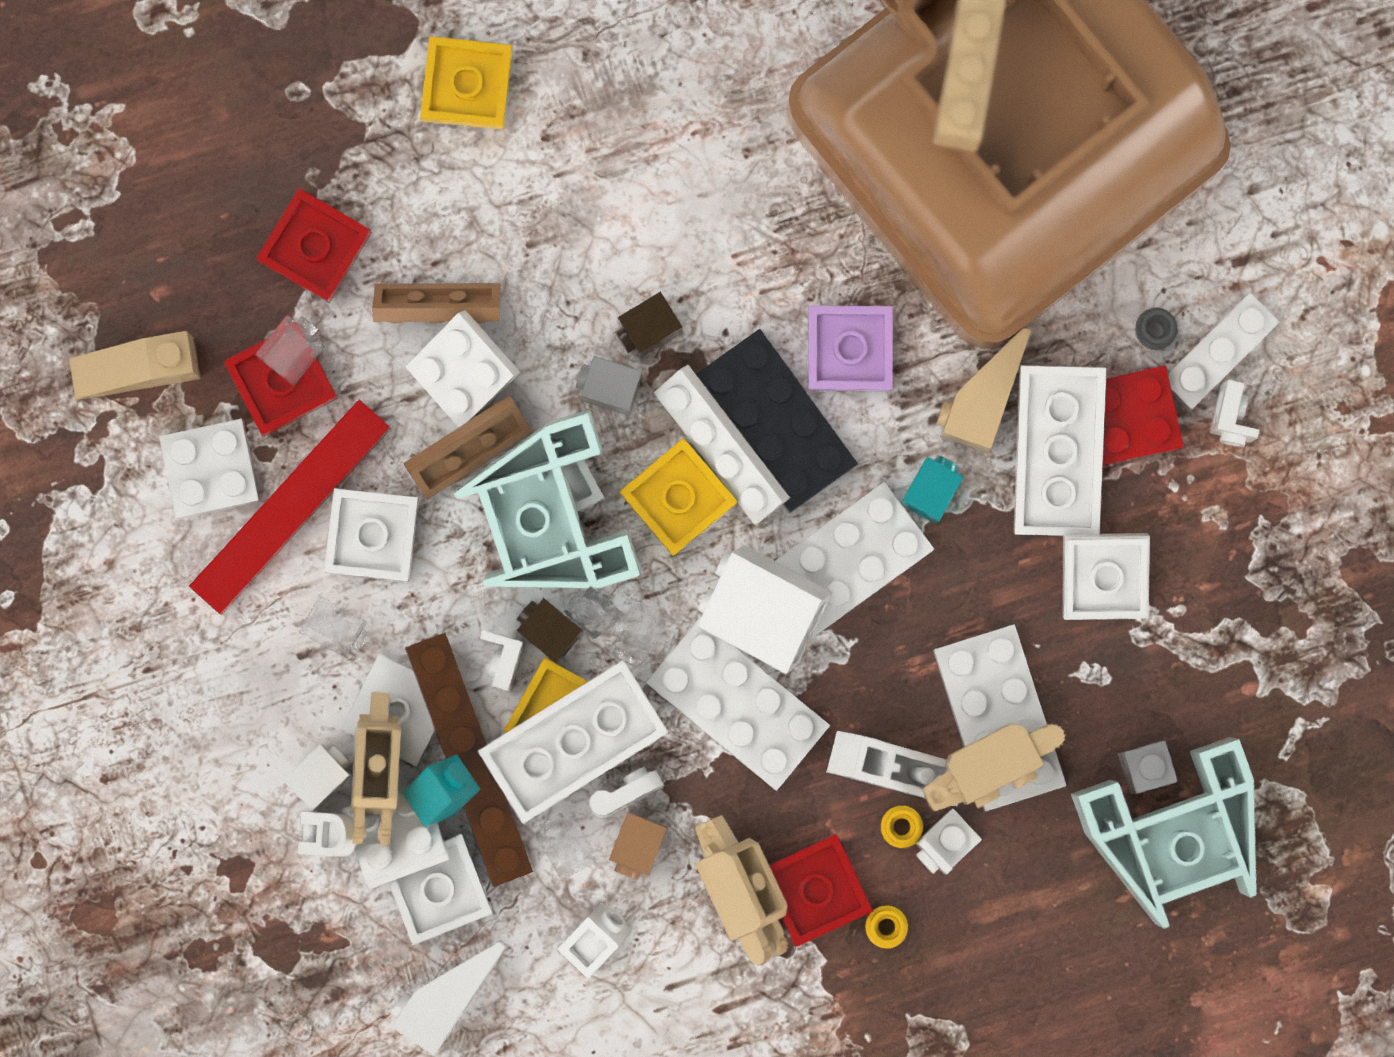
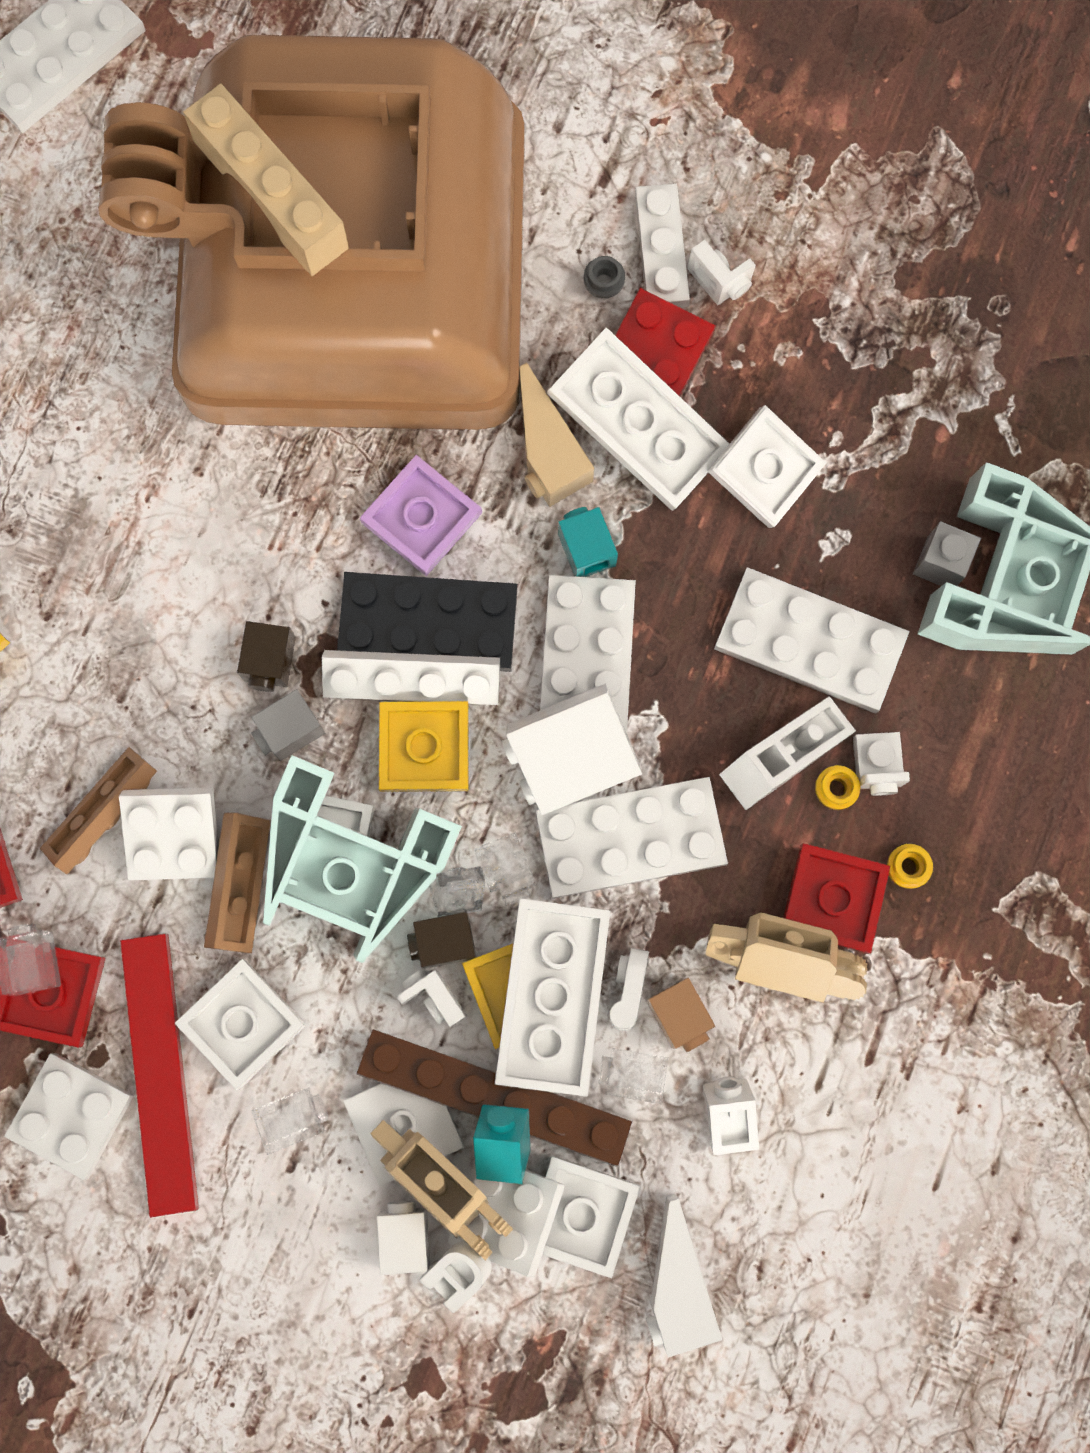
camera: 50 degrees left, 5 degrees down
tan hinge [922,723,1066,811] -> none

